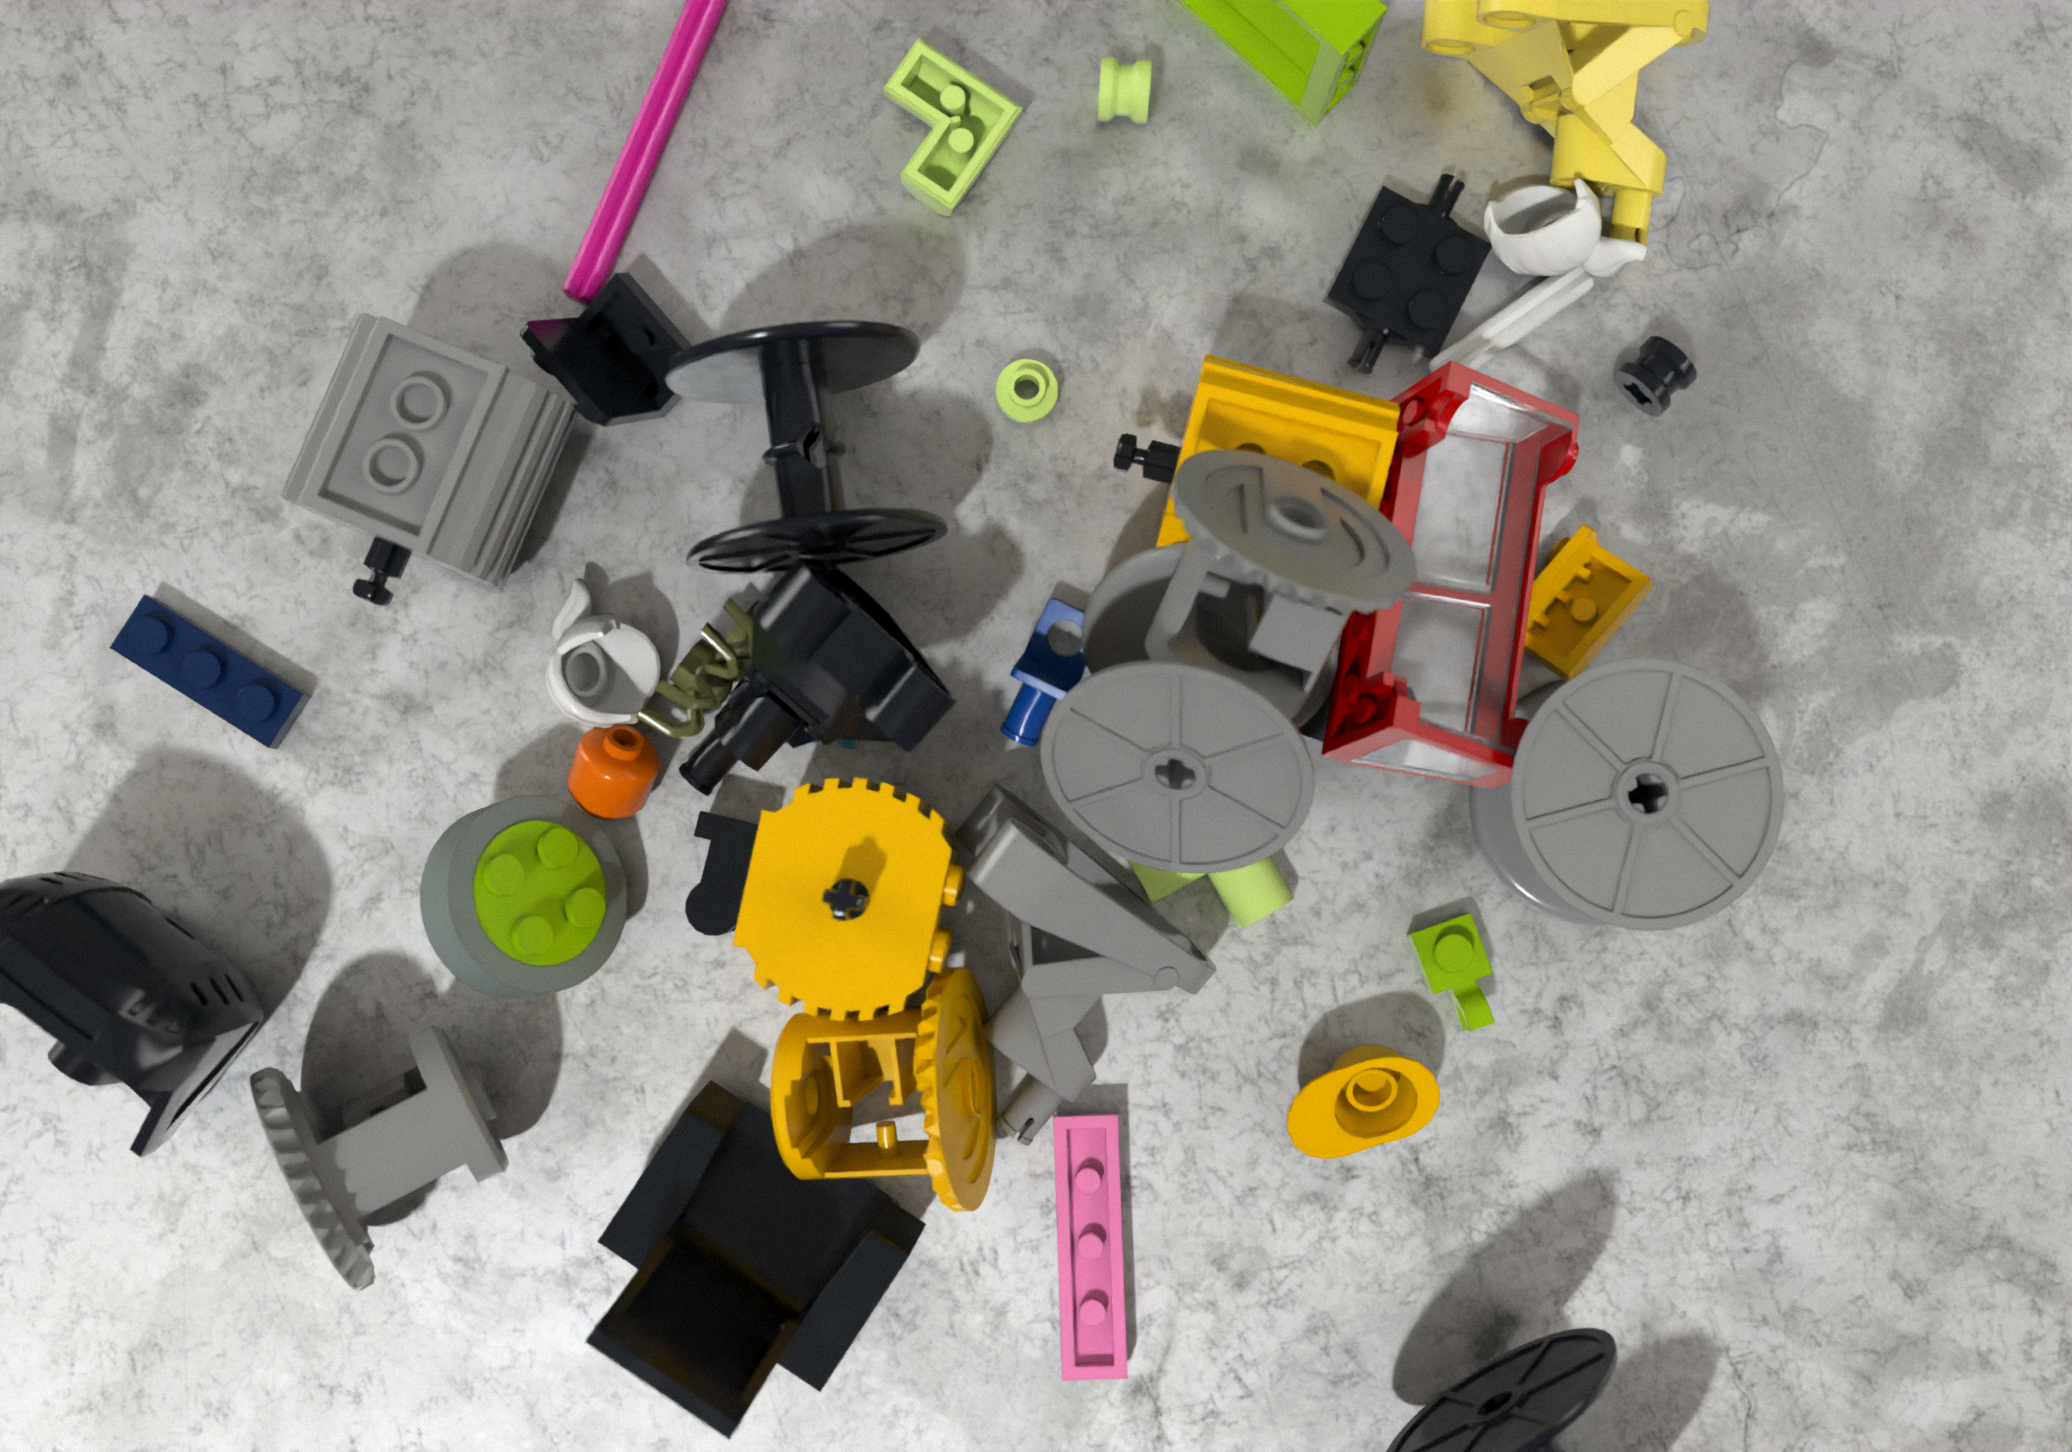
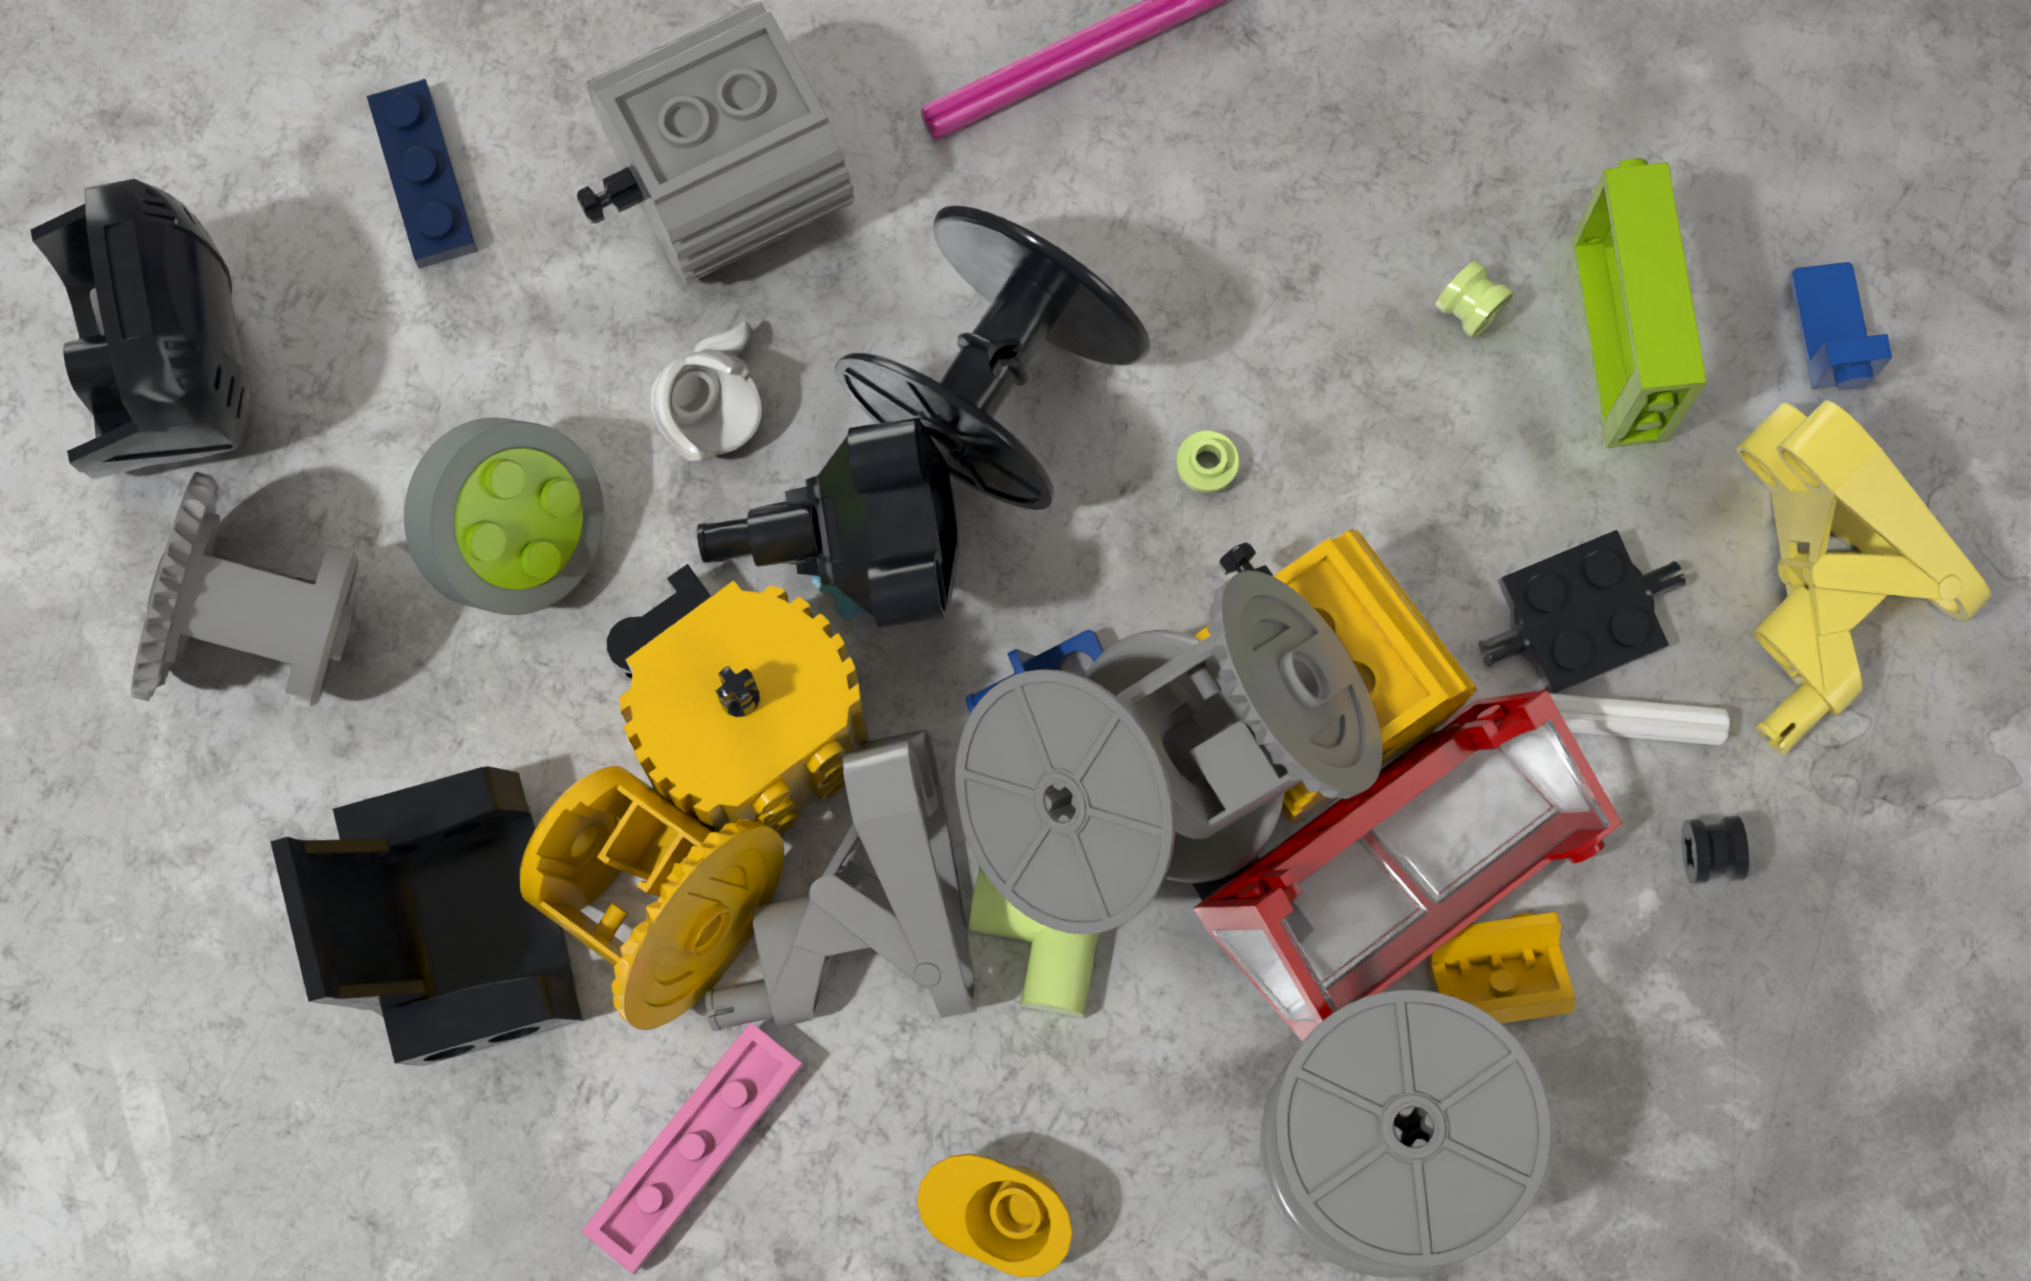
camera: 40 degrees right, 10 degrees down
black bracket [520,272,692,427] -> none
orange head [567,724,660,820] -> none
olive animal [636,598,759,738] -> none
yellowish green brick [883,38,1022,217] -> none
lime plate [1407,912,1495,1032] -> none
white hair [1483,178,1648,278] -> none

